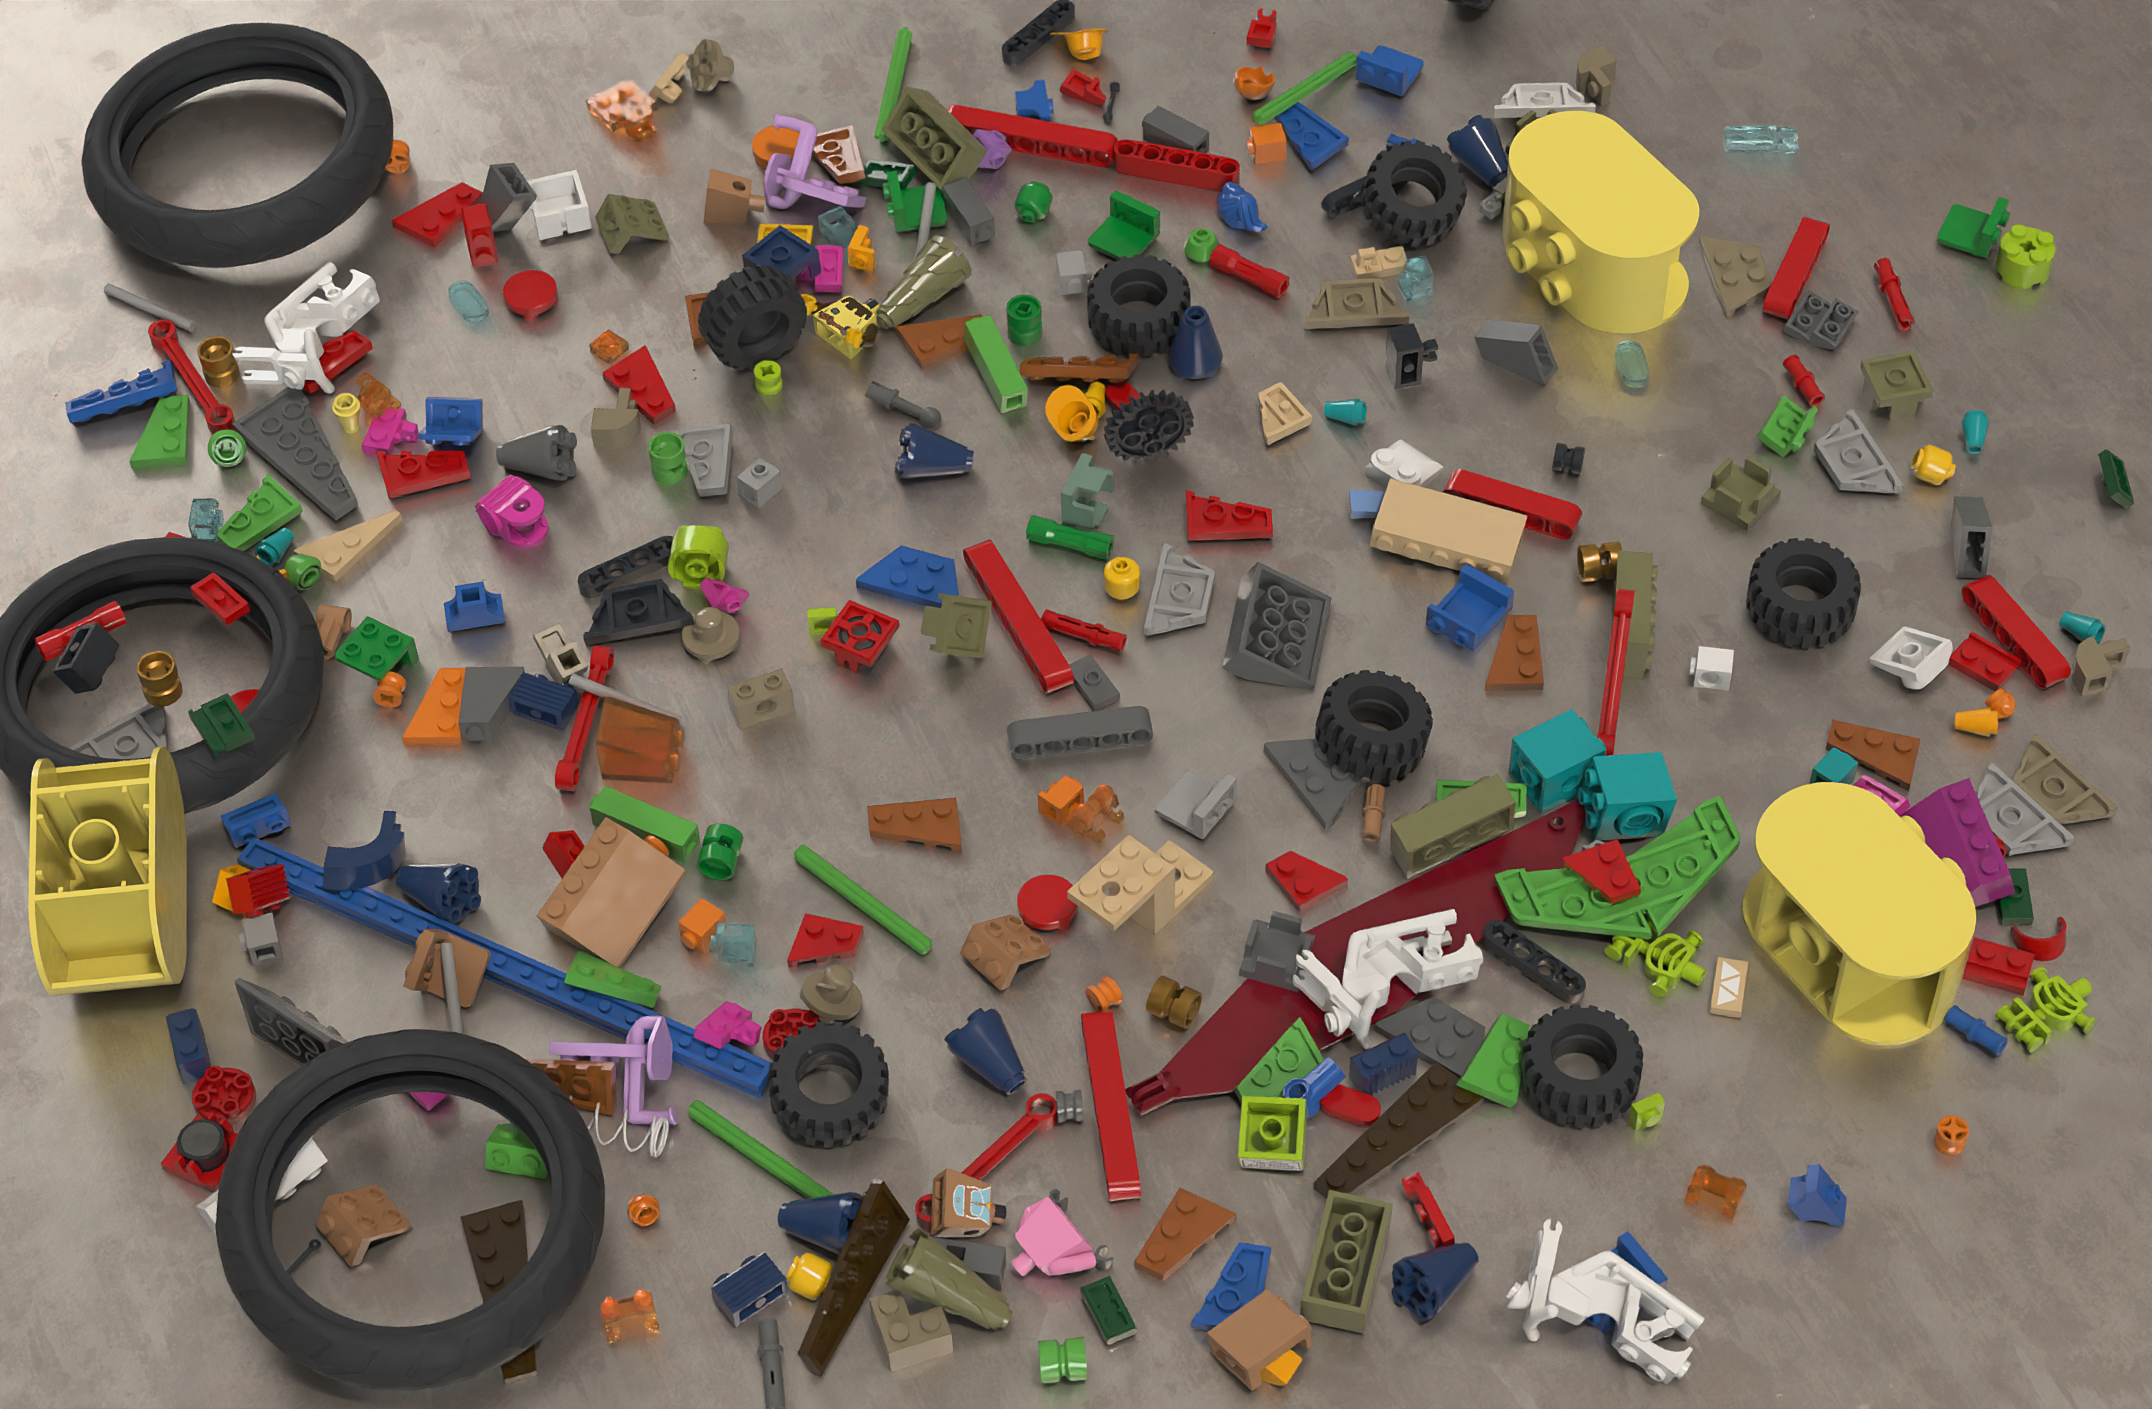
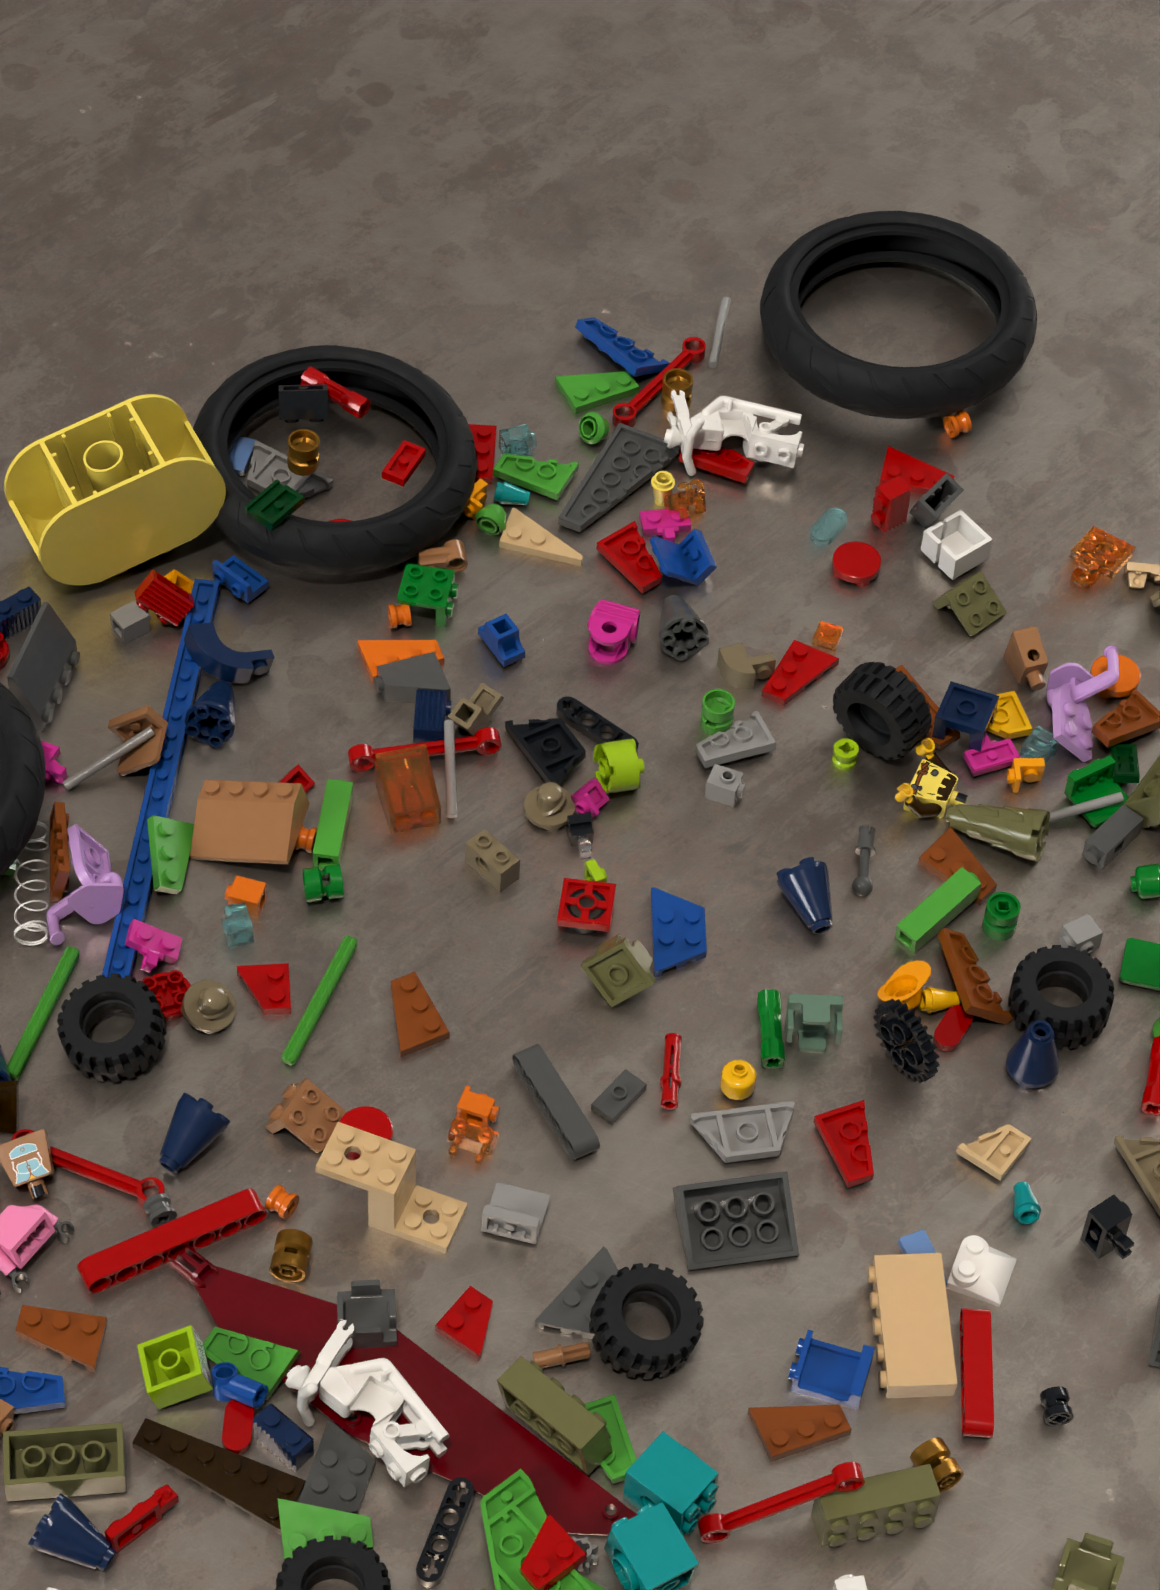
camera: 65 degrees right, 0 degrees up
red beam [963,539,1074,694] -> none
none -> black piece [566,812,594,860]

